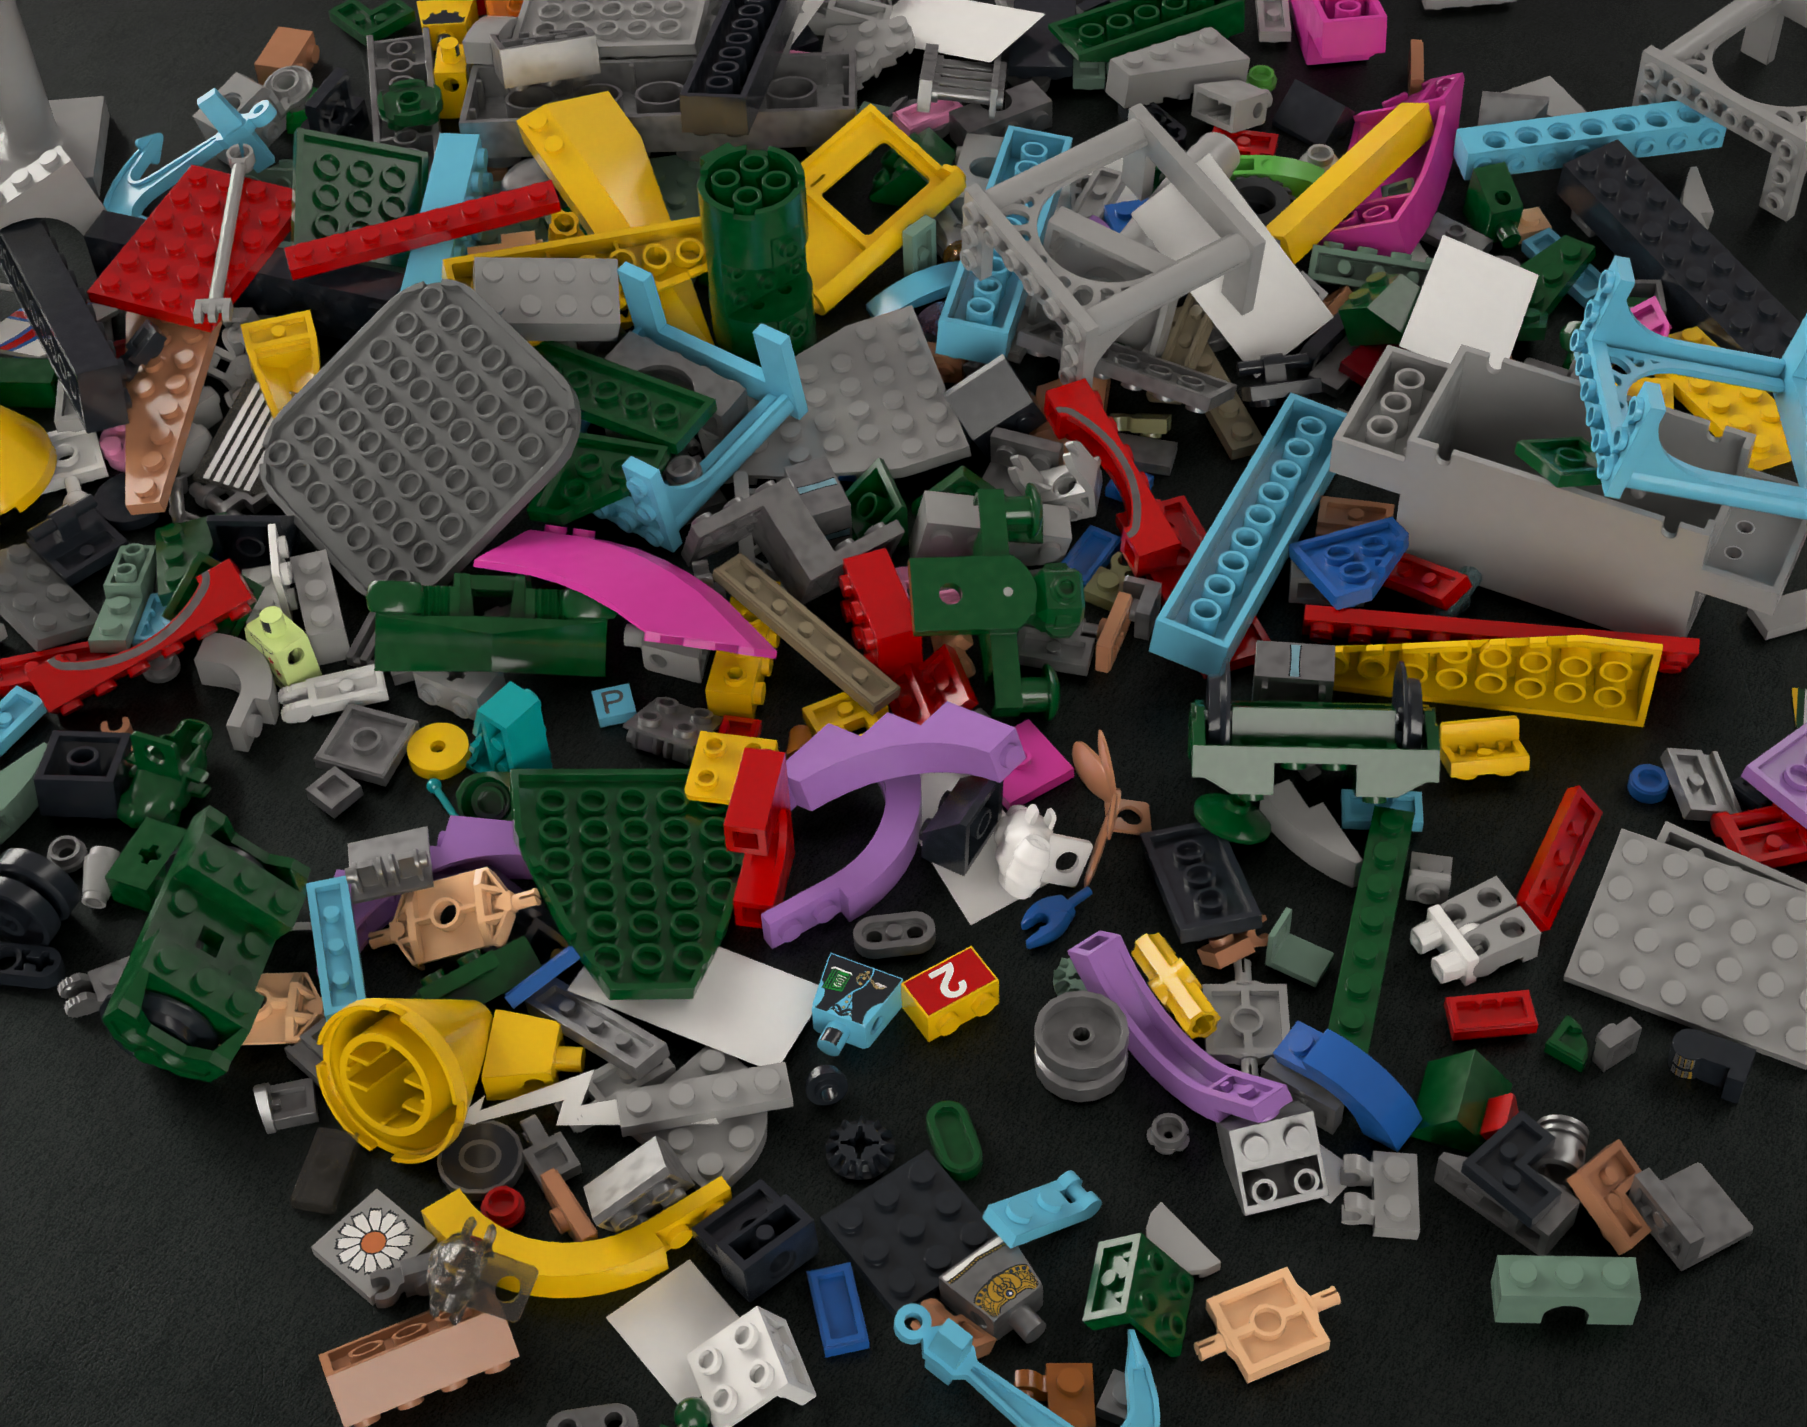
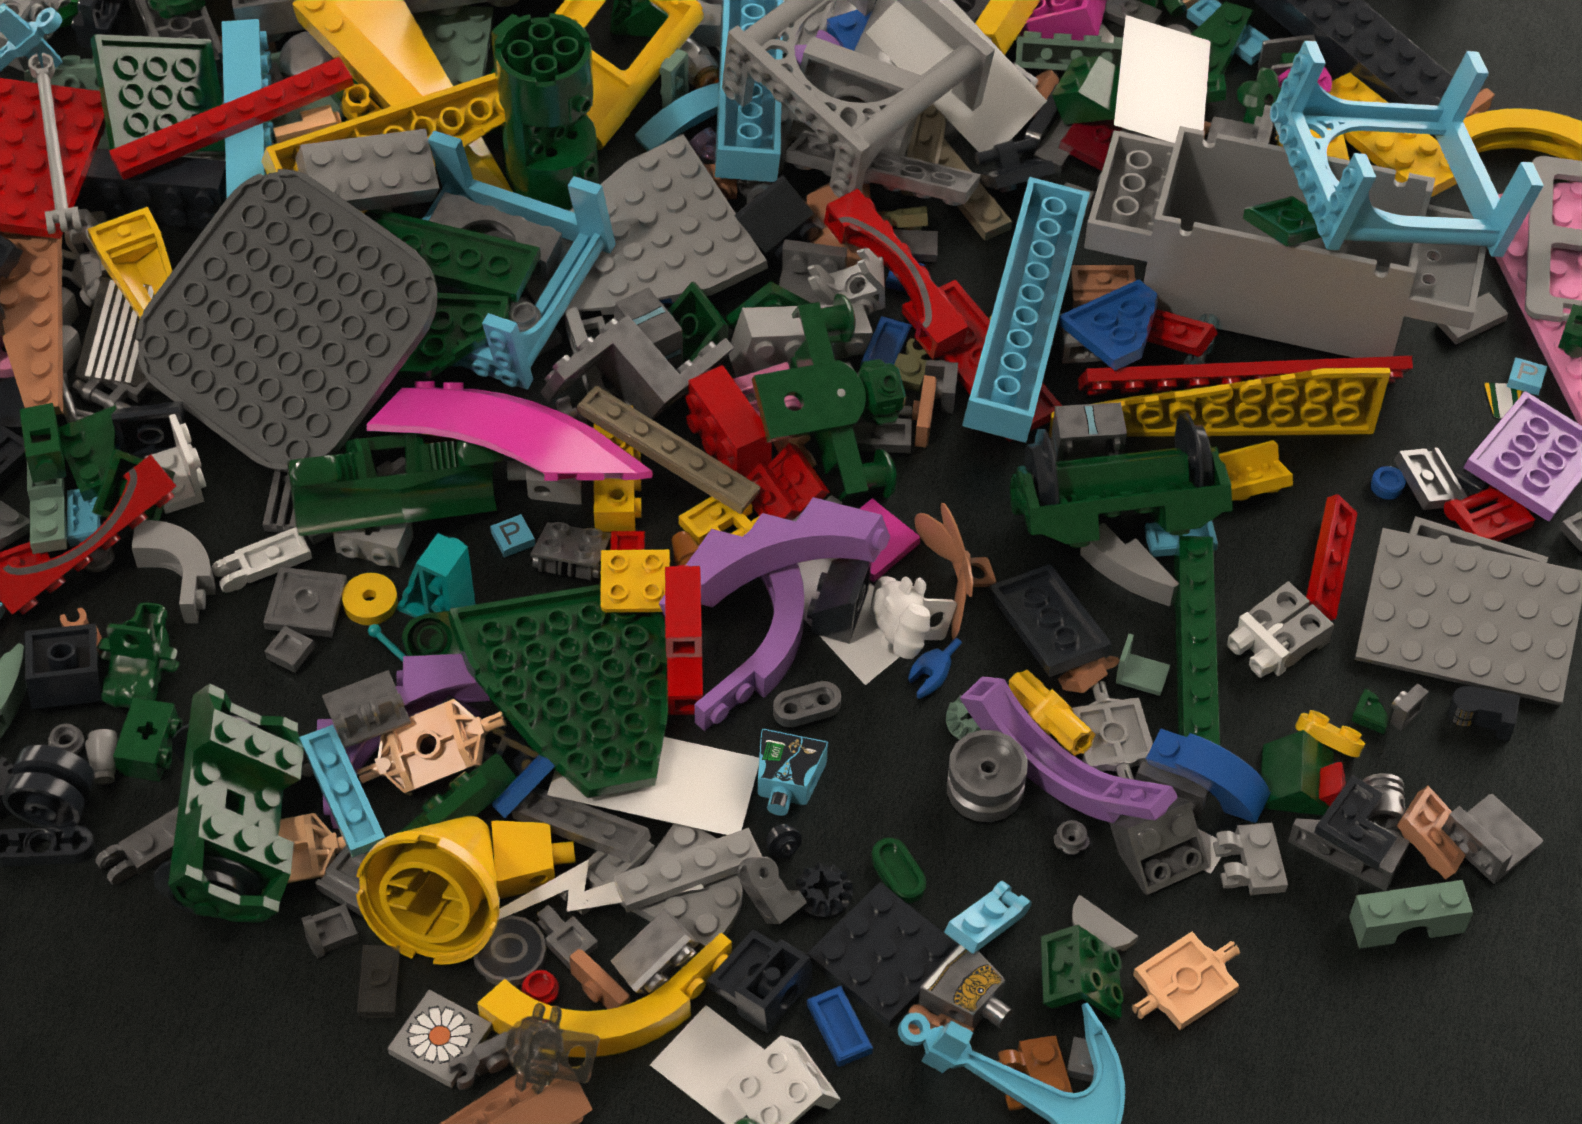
camera: 15 degrees left, 5 degrees up
yellowish green torso [244,606,322,689] -> none
light grey arch [289,549,350,666] -> none
brick [901,946,999,1042] -> none
dark green dish [1193,793,1271,844] -> none
light grey bracket [1406,851,1453,905] -> none
red plate [1444,990,1538,1041] -> none
none -> dark green brick [19,403,67,483]
none -> flat silver leg [738,857,807,924]
none -> yellow plate [1295,710,1365,757]

